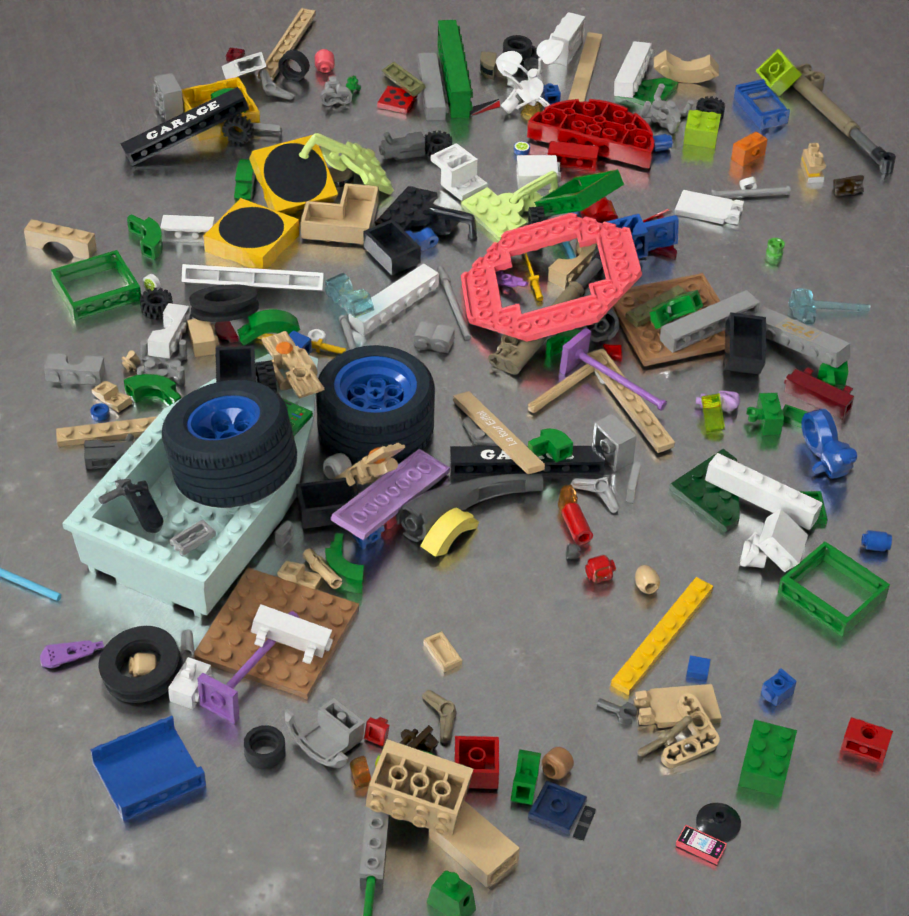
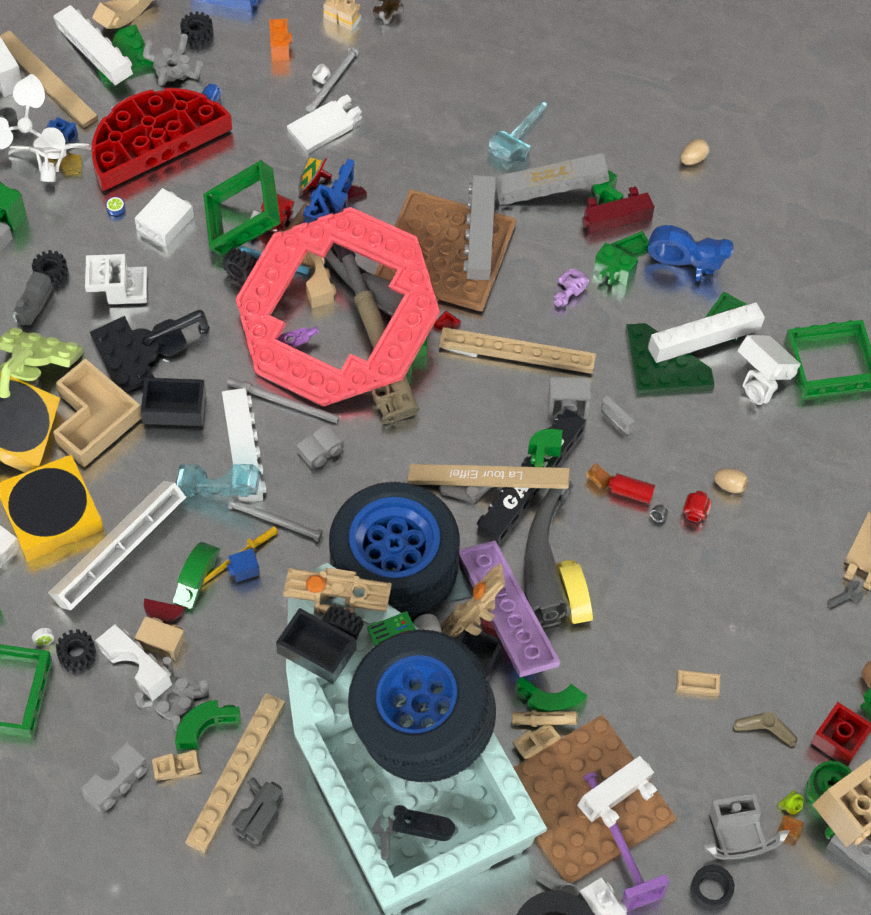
camera: 55 degrees left, 15 degrees up
blue tile [90,403,110,421] -> none
tan plate [121,350,141,371] -> none
light grey tile [169,520,216,556] -> none
black tyre [189,284,259,322] -> none
white tile [308,329,326,343] -> none
red tile [364,717,390,747] -> none
dark brown hips [400,725,439,753] -> none
blue leg [406,228,439,251] -> none
yellowish green plate [461,171,558,241] -> none
sticker [470,99,500,116] -> none
yellow sword [523,252,544,301] -> none
tan axle [527,363,595,413] -> none
red brick [548,141,599,171] -> none
medium lavender tile [559,328,667,411] -> none
light grey piece [571,478,620,513] -> none
yellow plate [611,577,713,695] -> none
olive plate [625,285,688,327] -> none
green arch [649,290,703,329] -> none
lime brick [683,110,721,148] -> none
blue tile [686,655,711,680] -> none
clear neon green tile [701,393,725,433] -> none
black piece [724,312,766,374] -> none
bright green wheel [766,238,785,259] -> none
blue brick [861,530,892,552] -> none

